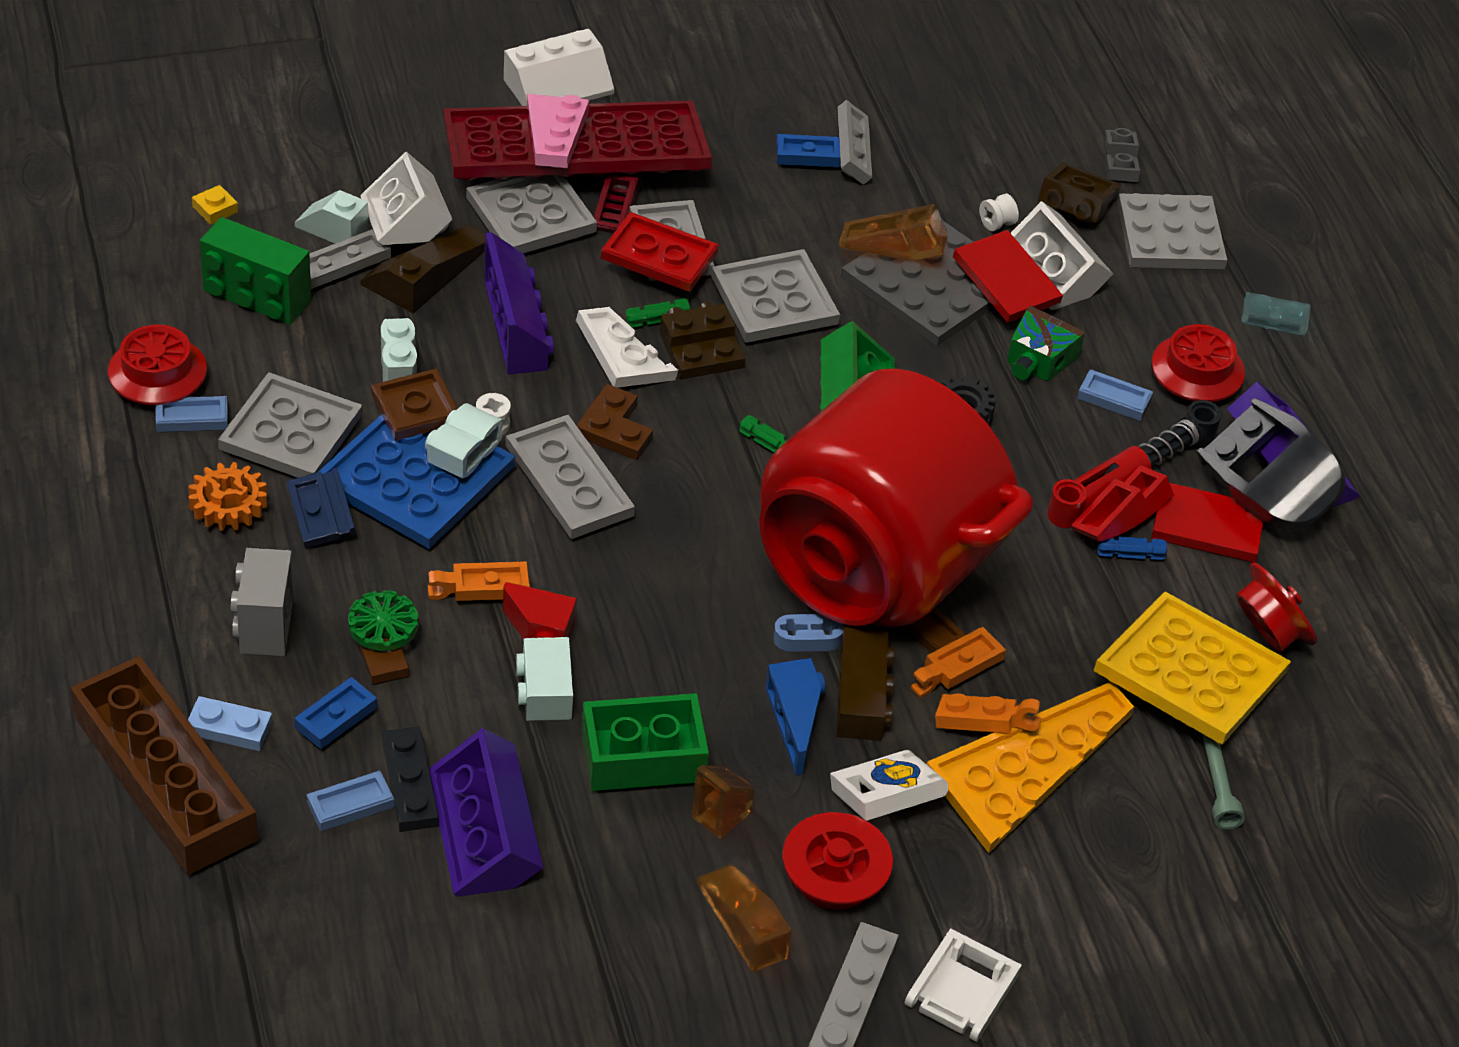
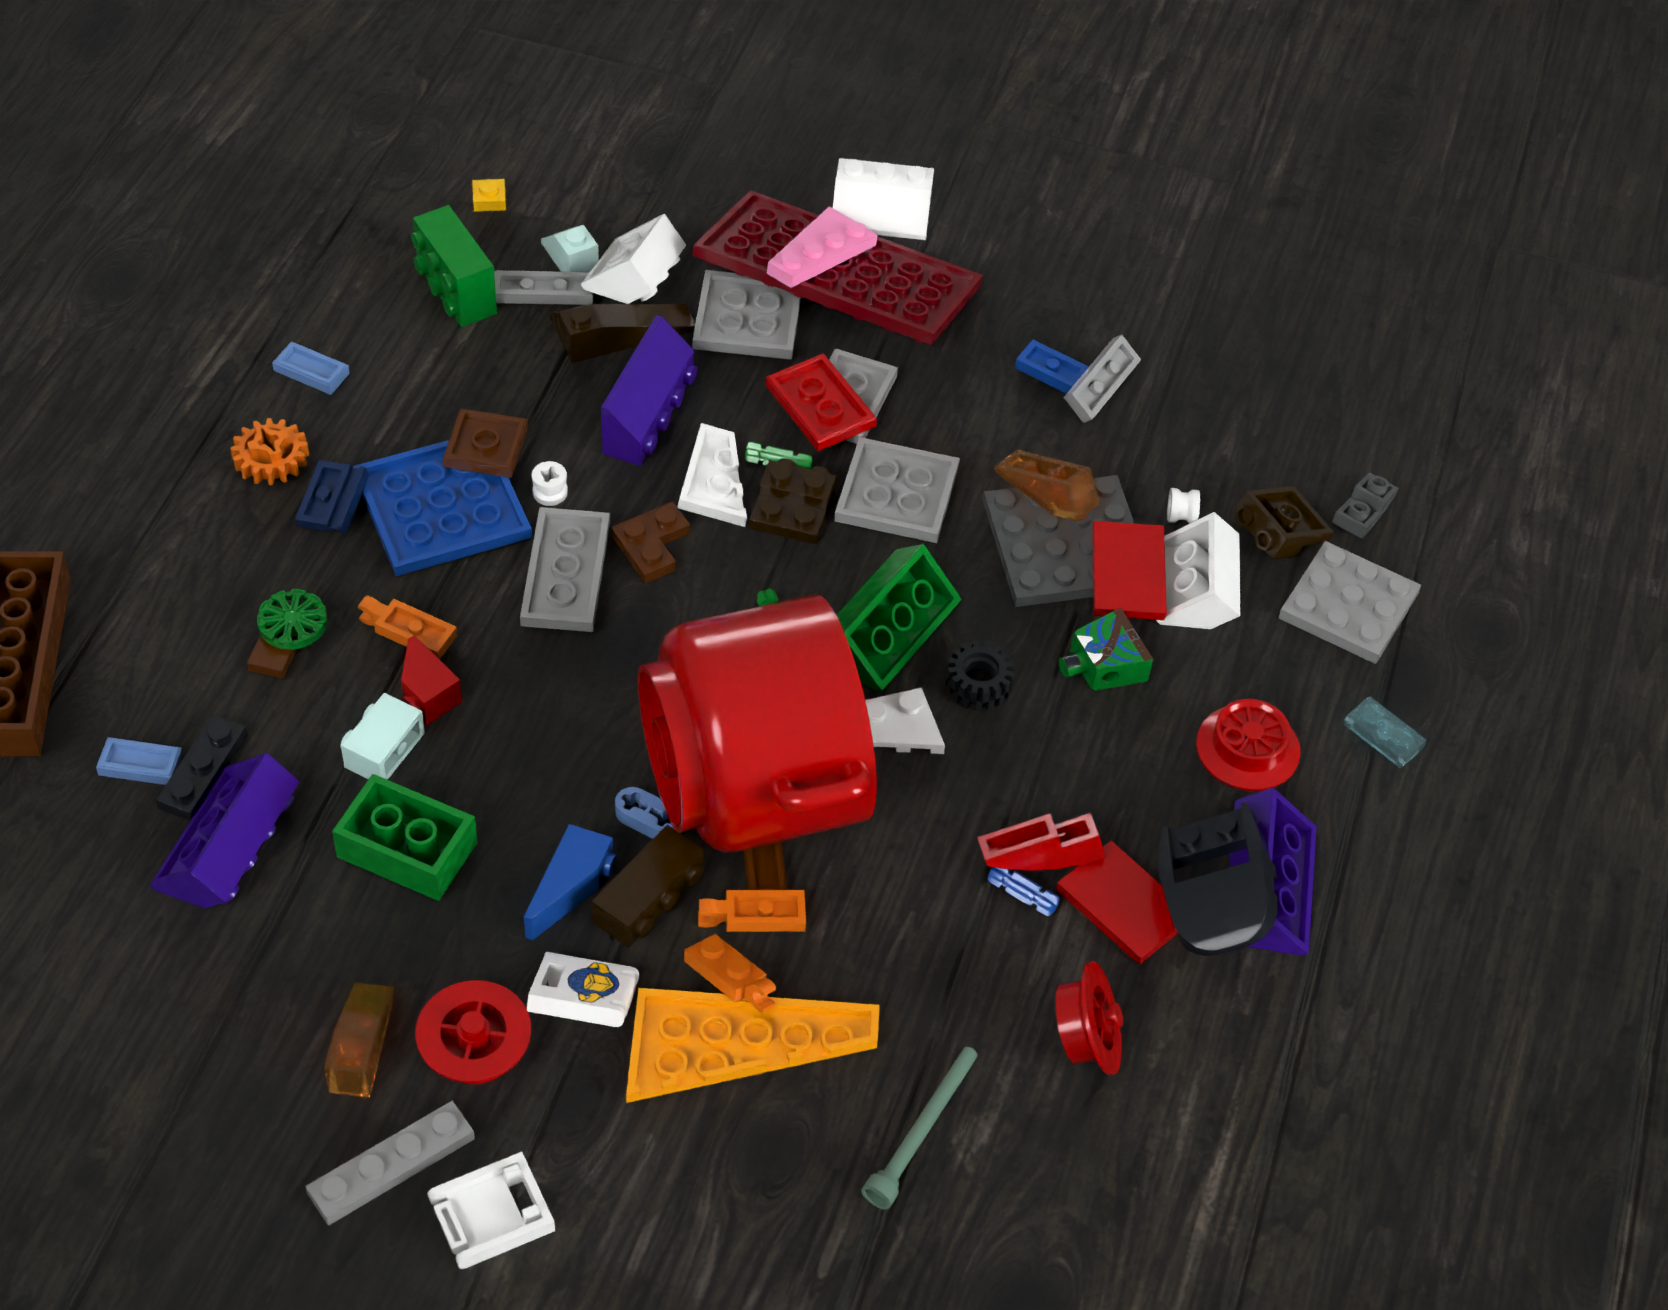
camera: 35 degrees right, 5 degrees up
red wheel [108,324,207,405] -> none
light blue plate [188,696,273,751] -> none
light grey plate [218,372,363,478] -> none
light grey brick [231,548,294,656] -> none
blue plate [294,677,378,749] -> none
light aqua brick [381,318,417,382] -> none
light aqua brick [425,403,503,478] -> none
dark red slope [594,173,639,233] -> none
clear orange slope [692,765,754,839] -> none
piece [1047,400,1222,529] -> none
medium blue tile [1077,369,1153,421] -> none
yellow plate [1093,591,1291,744] -> none

